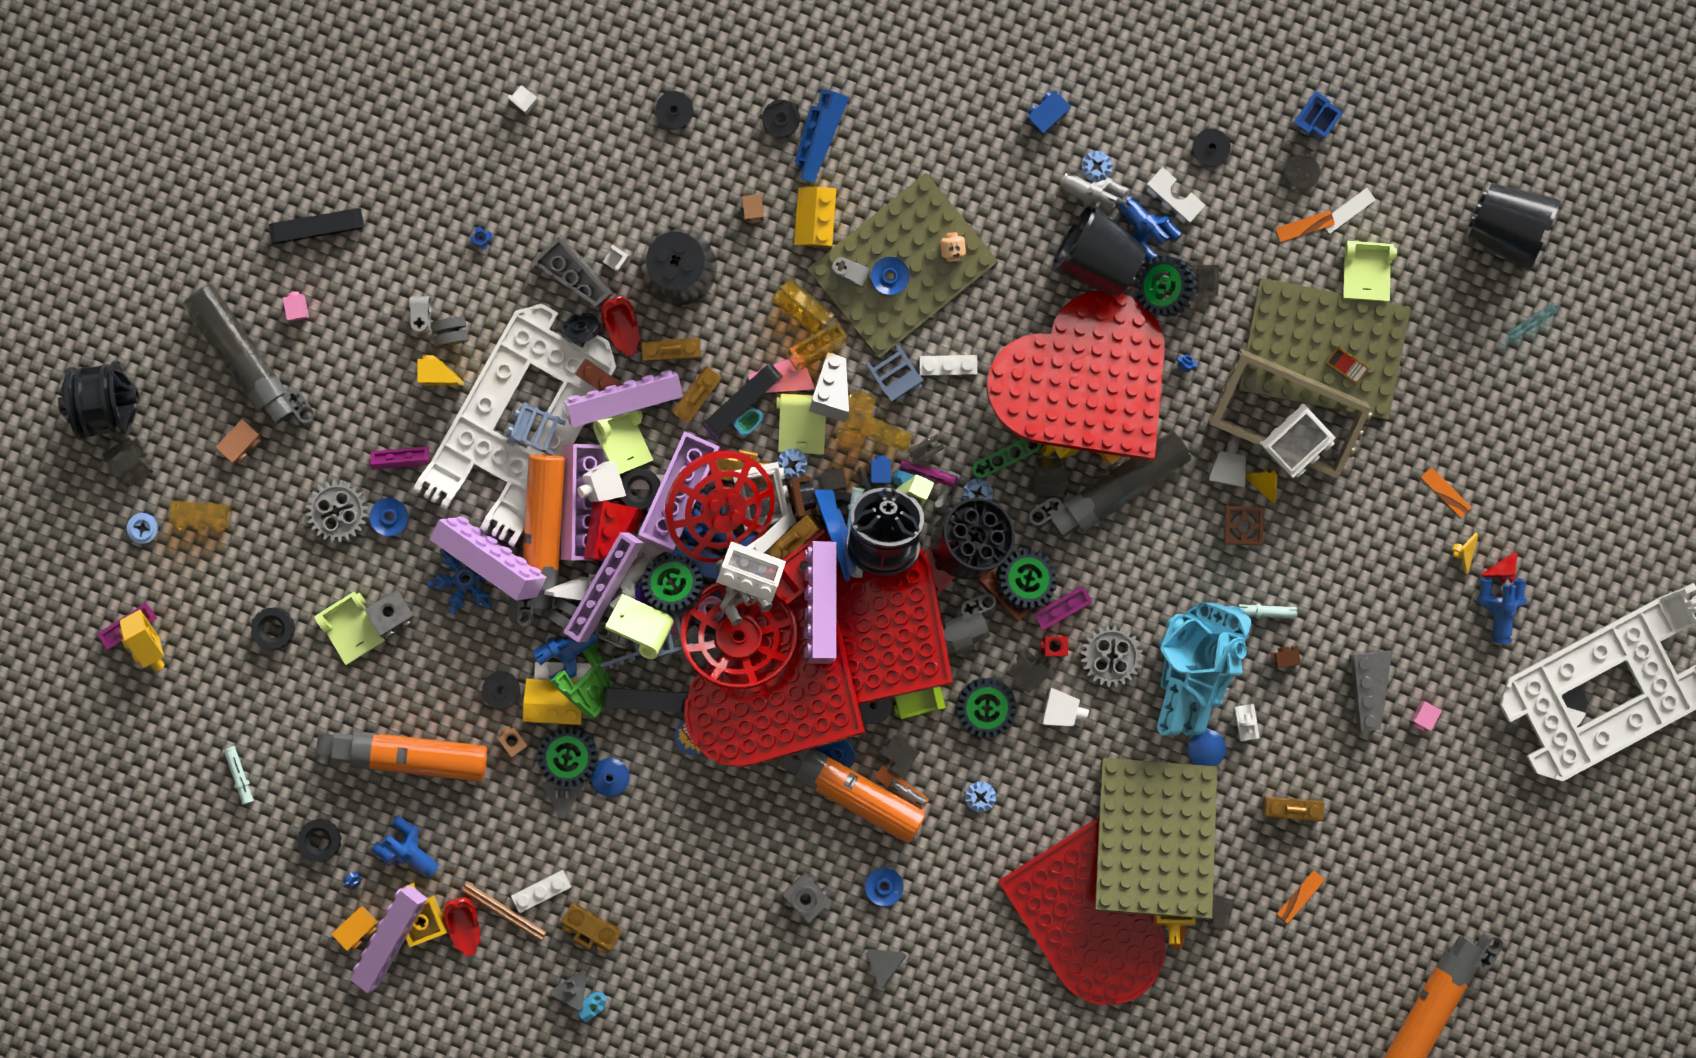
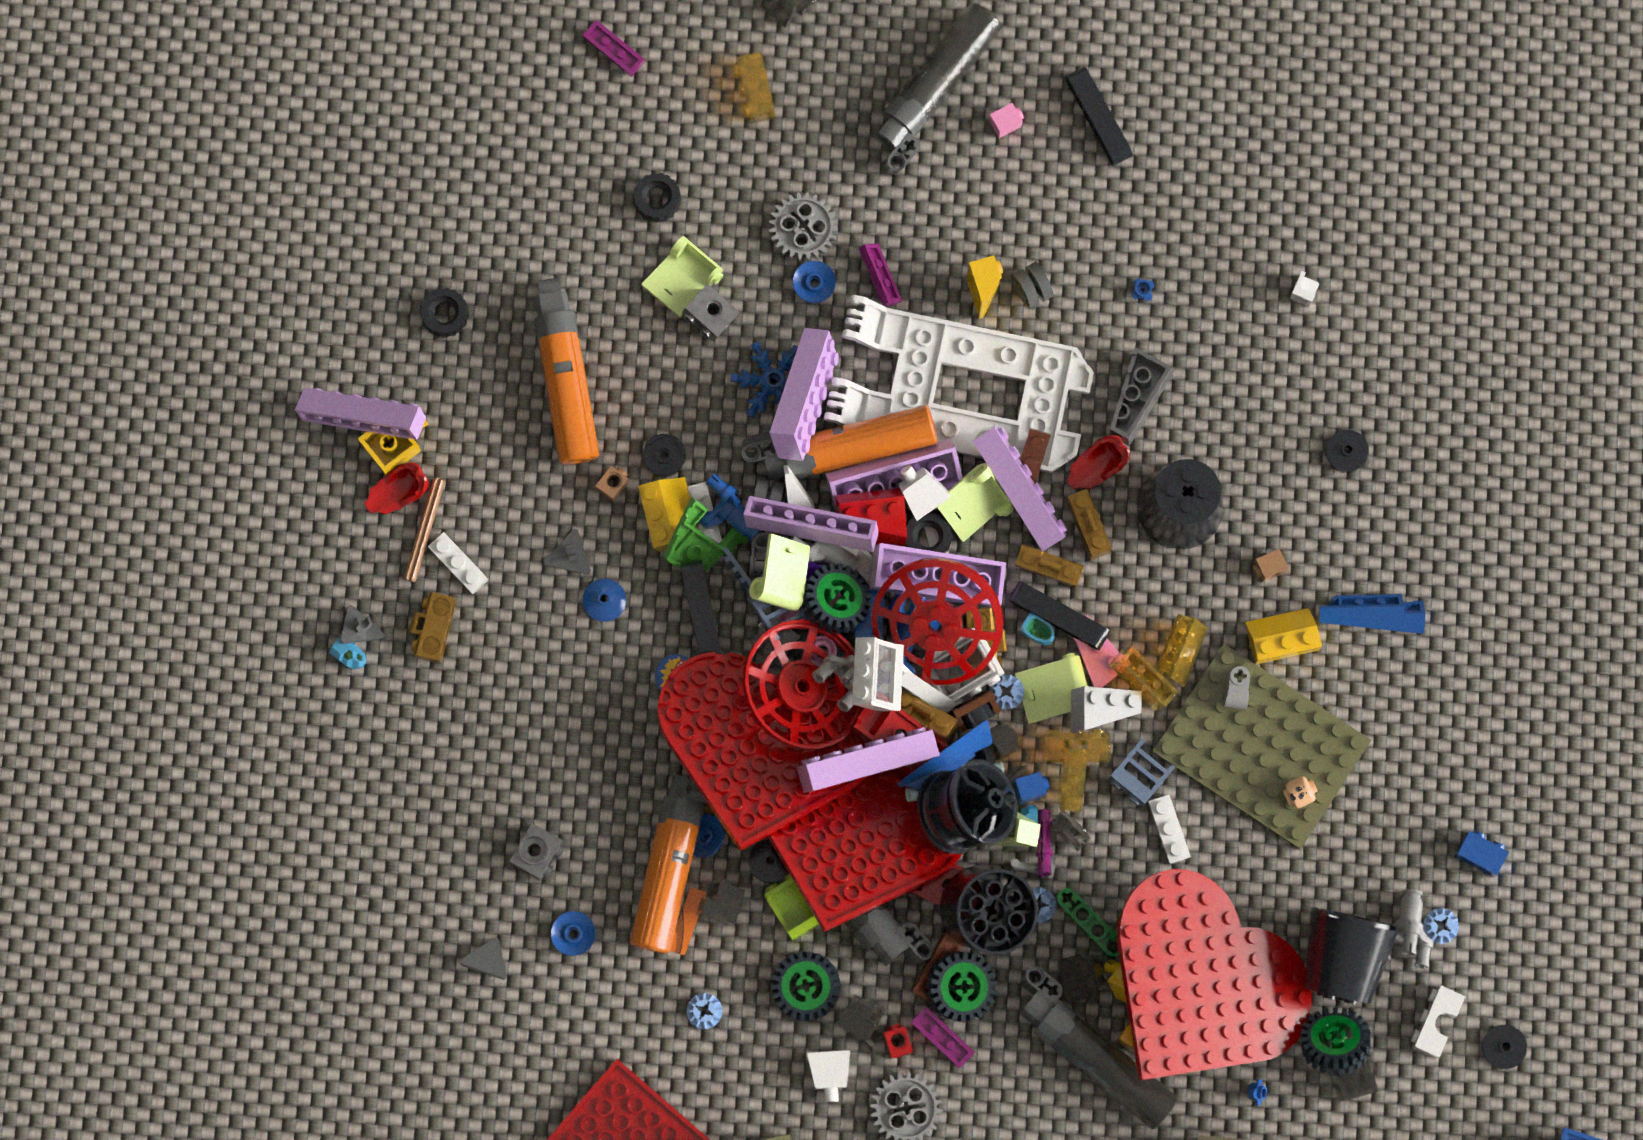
camera: 75 degrees right, 10 degrees down
yellow brick [119,610,165,671] -> none
light blue gear [127,513,158,544] -> none
nougat brick [216,419,262,463] -> none
light aqua pin [223,746,254,805] -> none
light orange brick [331,906,378,951] -> none
blue plate [343,872,363,889] -> none
blue wheel [370,815,439,879] -> none
light grey piece [409,296,431,334] -> none
sand blue plate [505,402,566,455] -> none
wheel [537,727,599,787] -> none
black plate [562,313,600,344] -> none
white panel [603,245,630,273] -> none
black plate [762,99,800,138] -> none
blue dish [871,256,909,295] -> none
dark grey pin [887,779,926,809] -> none
blue wheel [1117,196,1183,262] -> none

